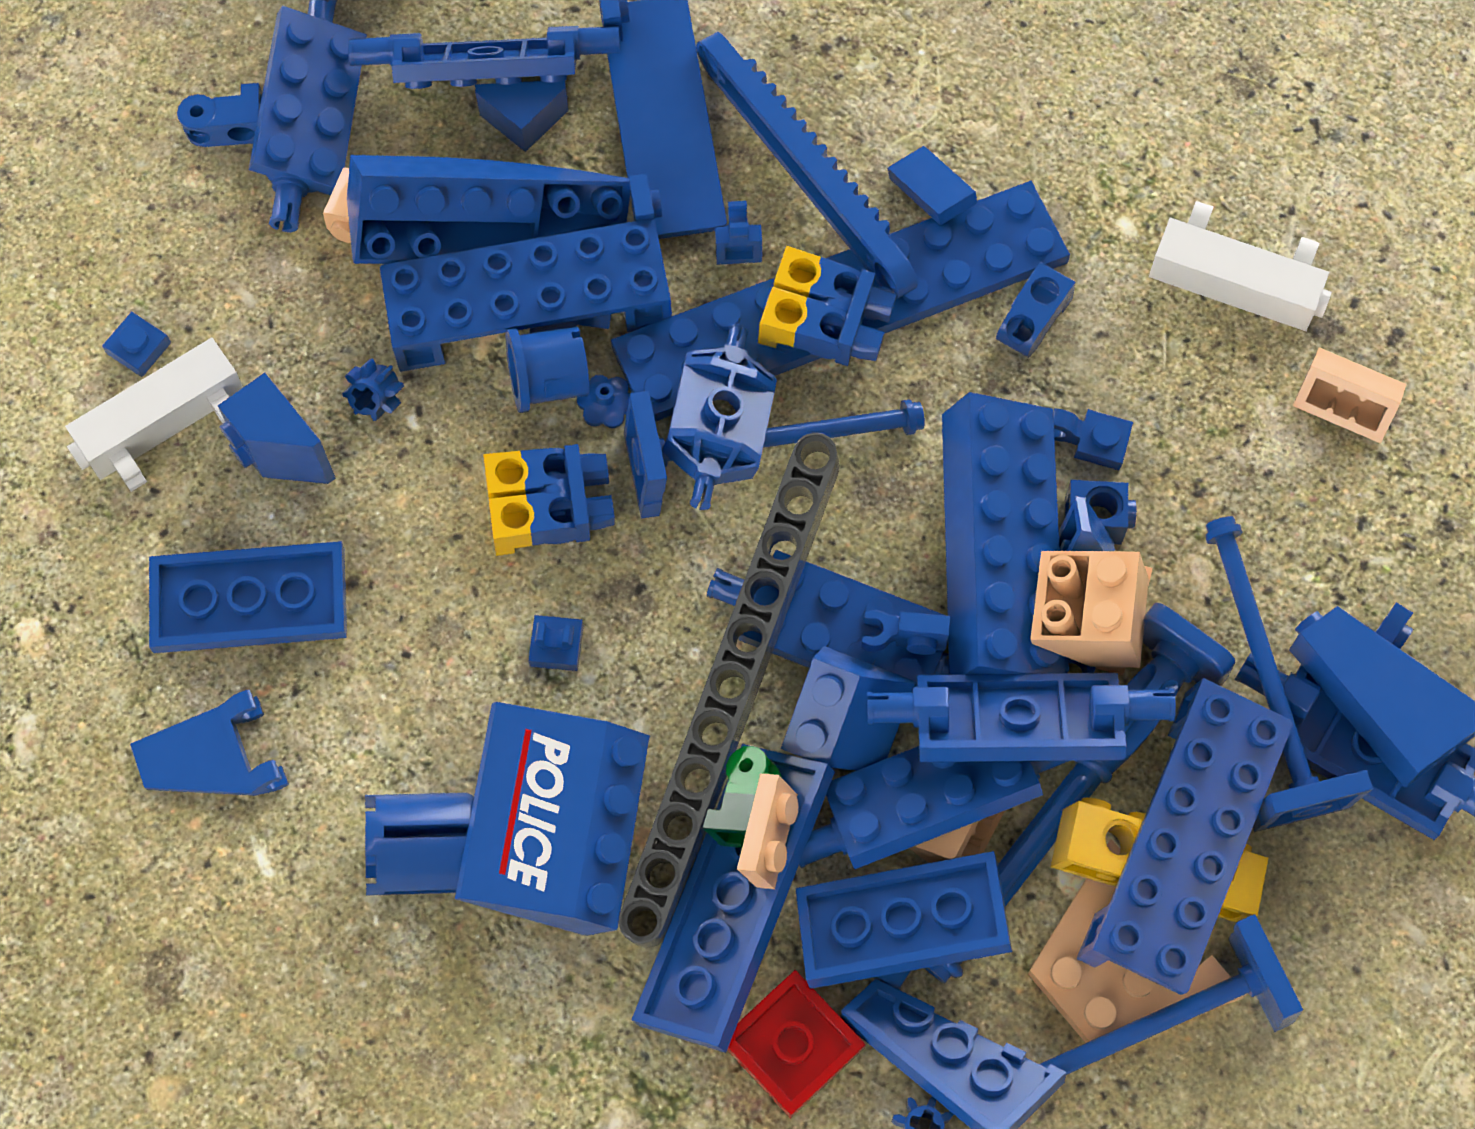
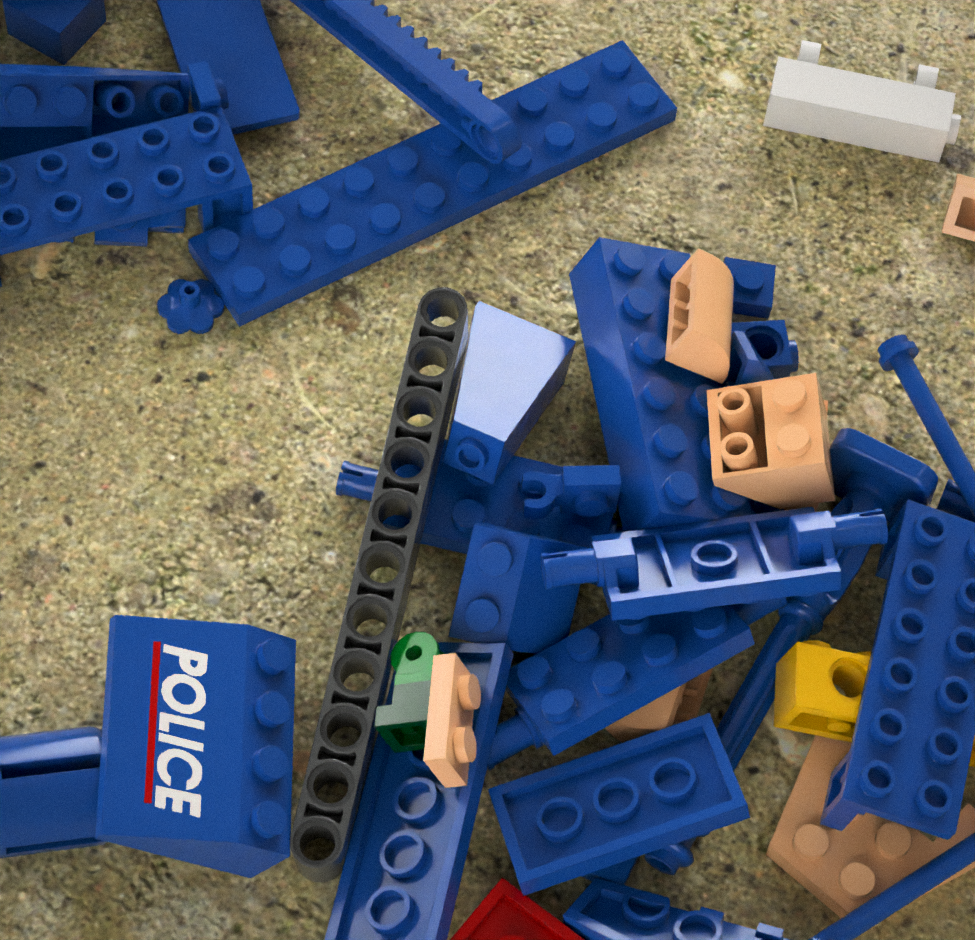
camera: 15 degrees left, 10 degrees down
blue hips [483,444,615,556] -> none
blue piece [505,326,589,413] -> none
blue tile [528,615,584,671] -> none
blue tile [624,391,925,519] -> none
blue plate [662,324,777,510] -> none
blue plate [715,201,762,265] -> none
blue hips [758,245,897,366] -> none
blue tile [887,146,978,226] -> none
blue leg [996,261,1076,358] -> none
none -> slope [443,301,576,484]
none -> light nougat brick [665,248,734,384]

